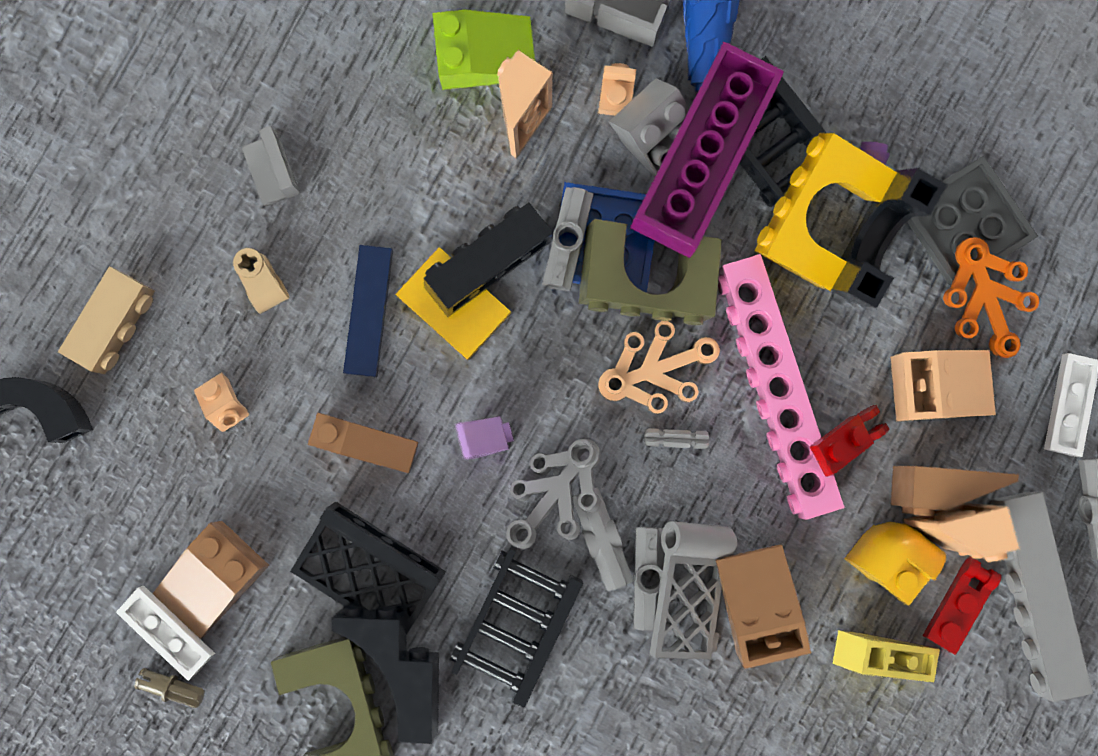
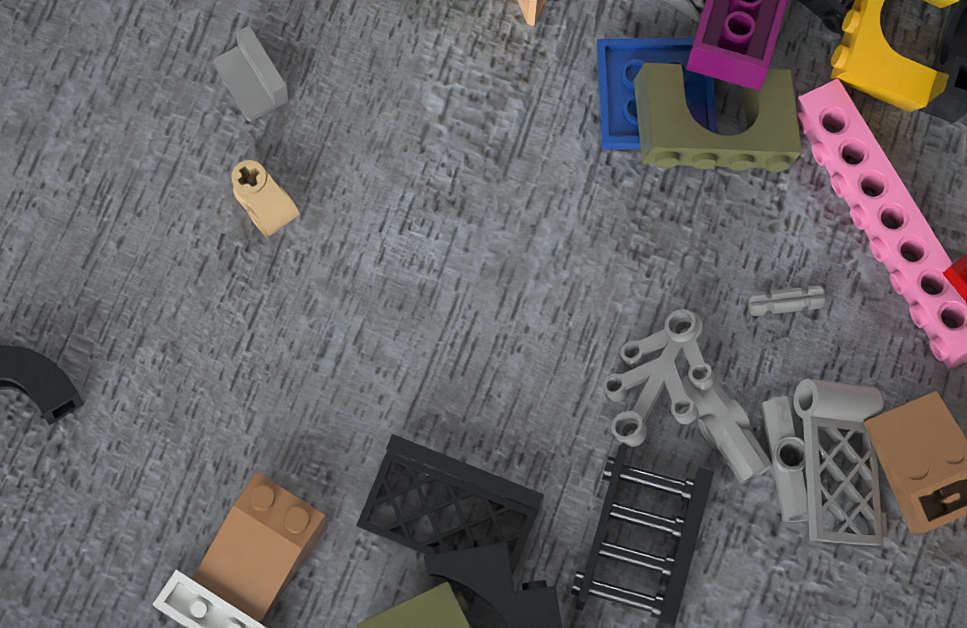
camera: 15 degrees left, 15 degrees down
tan brick [58,266,155,374] -> none
light nougat bracket [194,372,249,432] -> none
medium nougat slope [307,413,419,473] -> none
dark blue tile [343,245,393,378] -> none
yellow tile [395,247,511,360] -> none
black brick [423,202,553,317] -> none
lavender slope [455,417,514,459] -> none
light grey piece [542,187,594,291] -> none
light nougat plant [598,321,720,414] -> none

